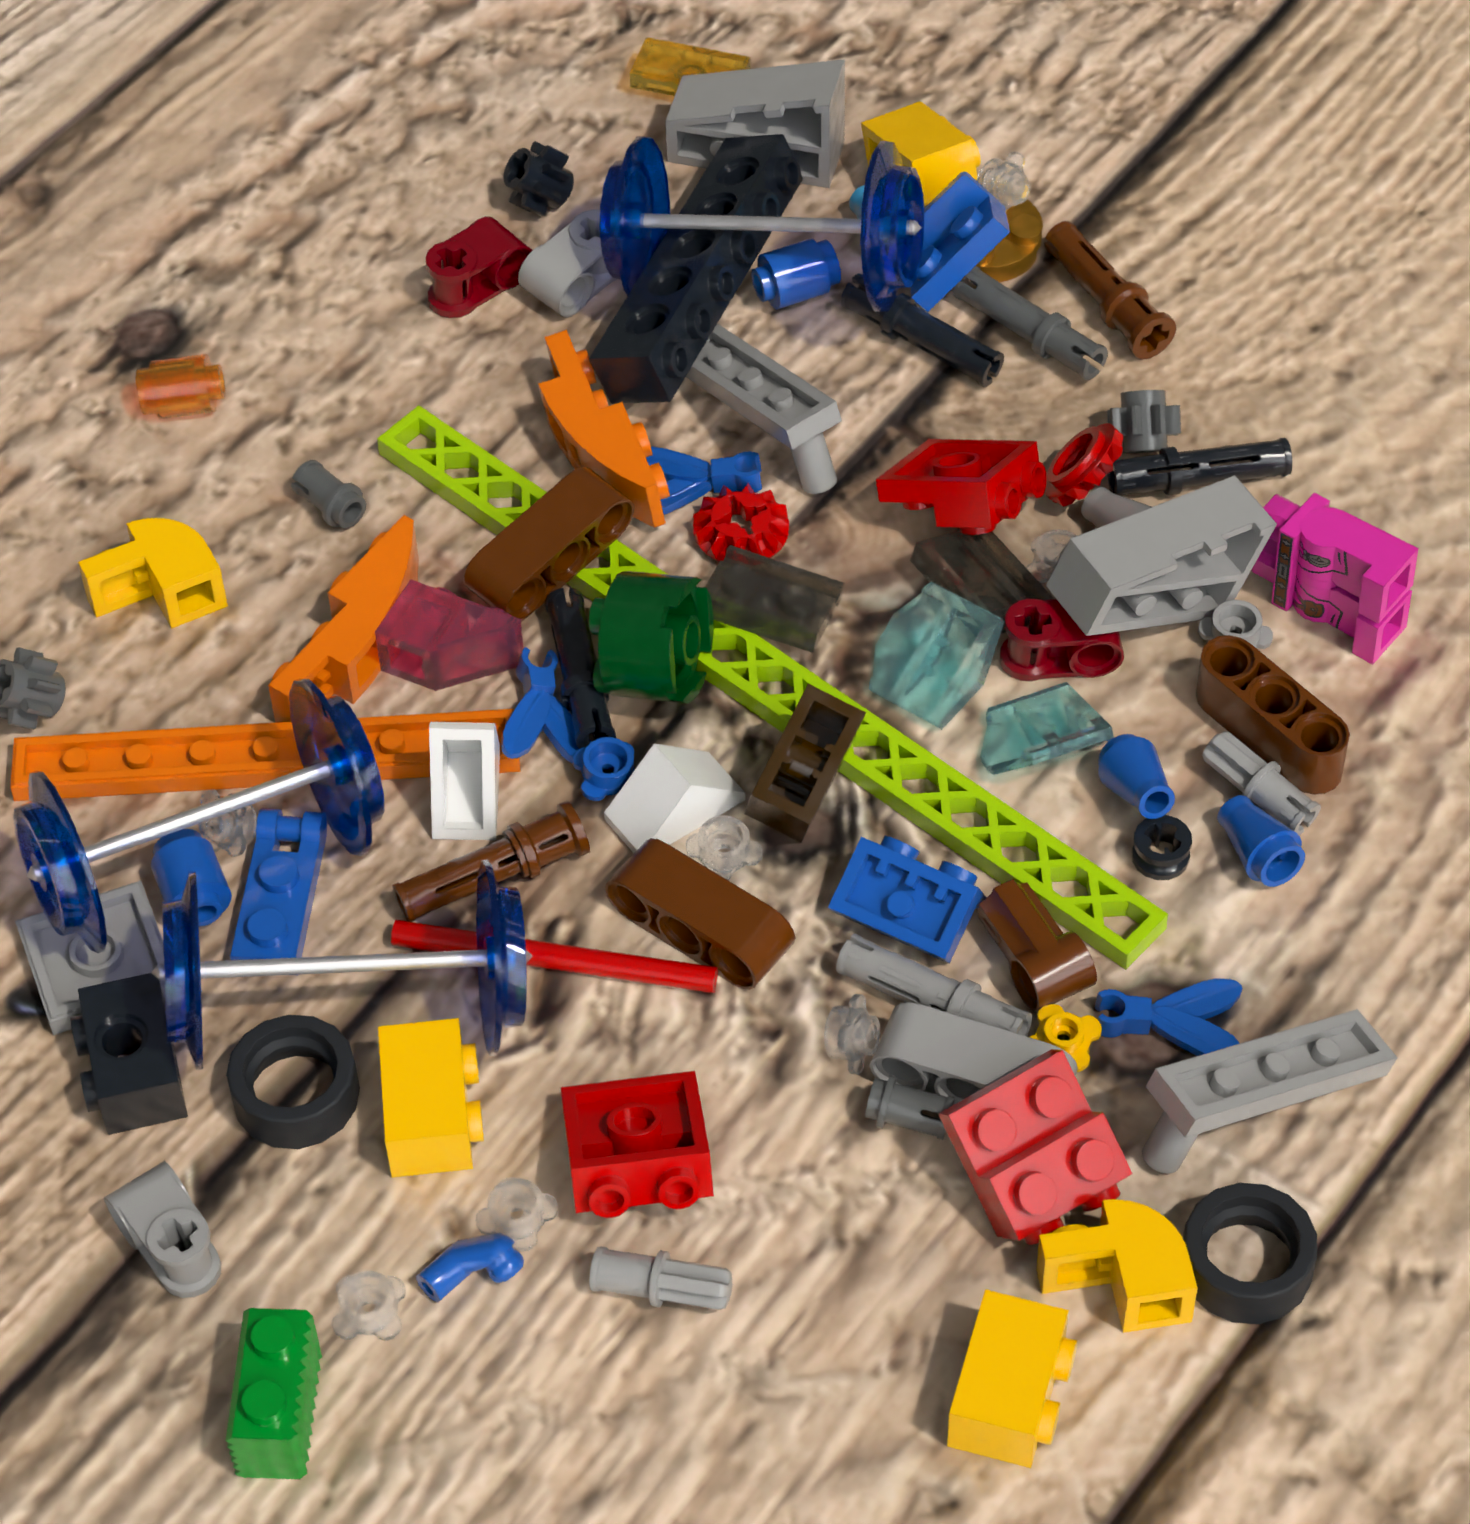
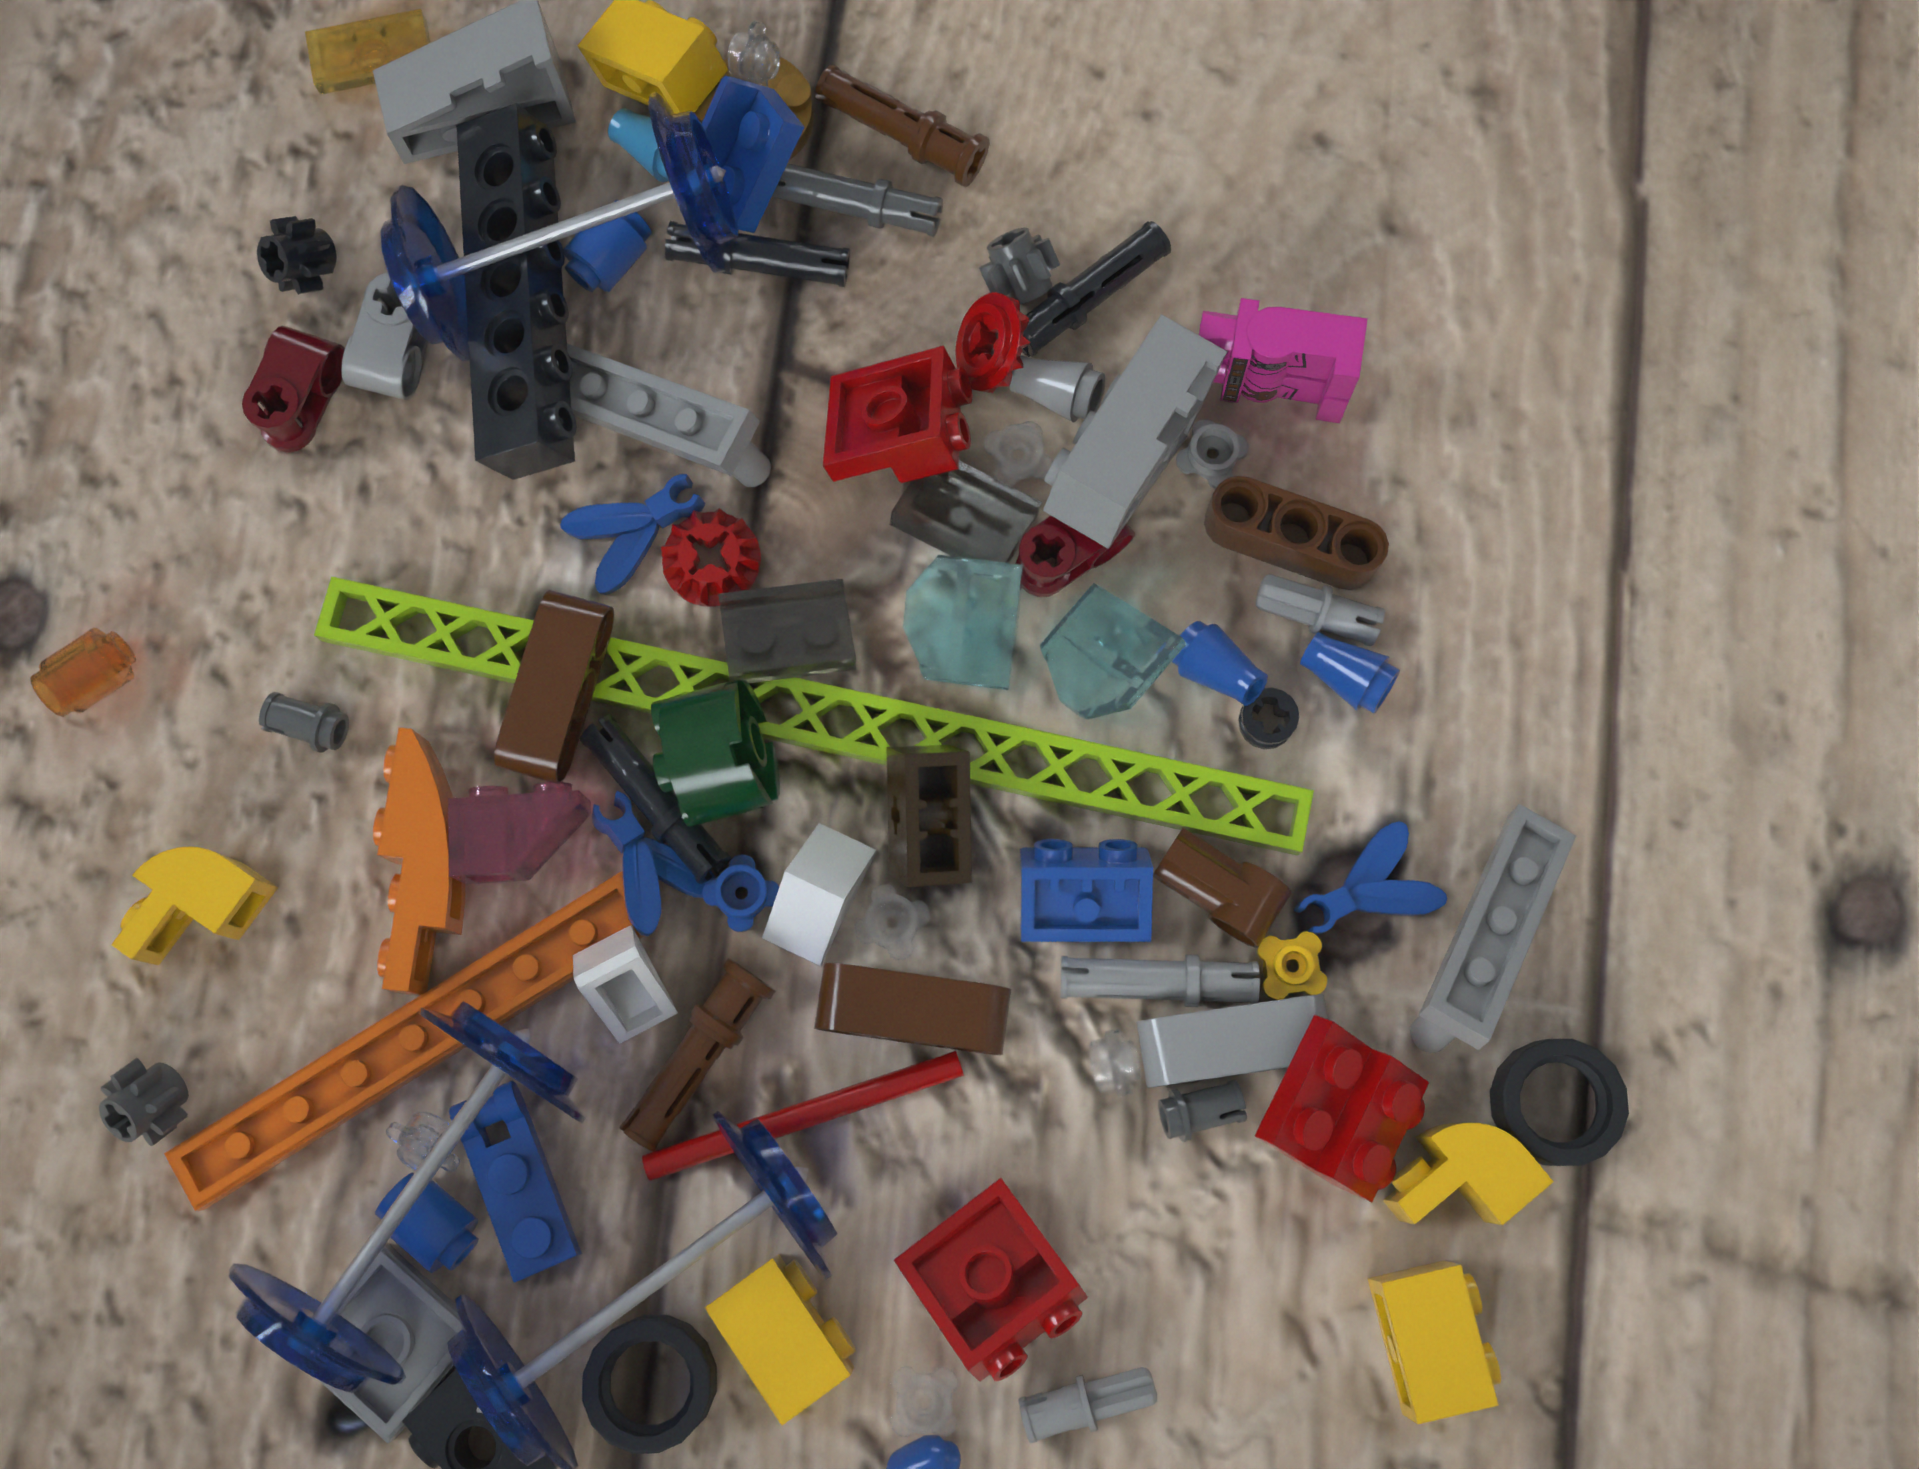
camera: 30 degrees left, 25 degrees up
orange slope [538,330,670,528] -> none

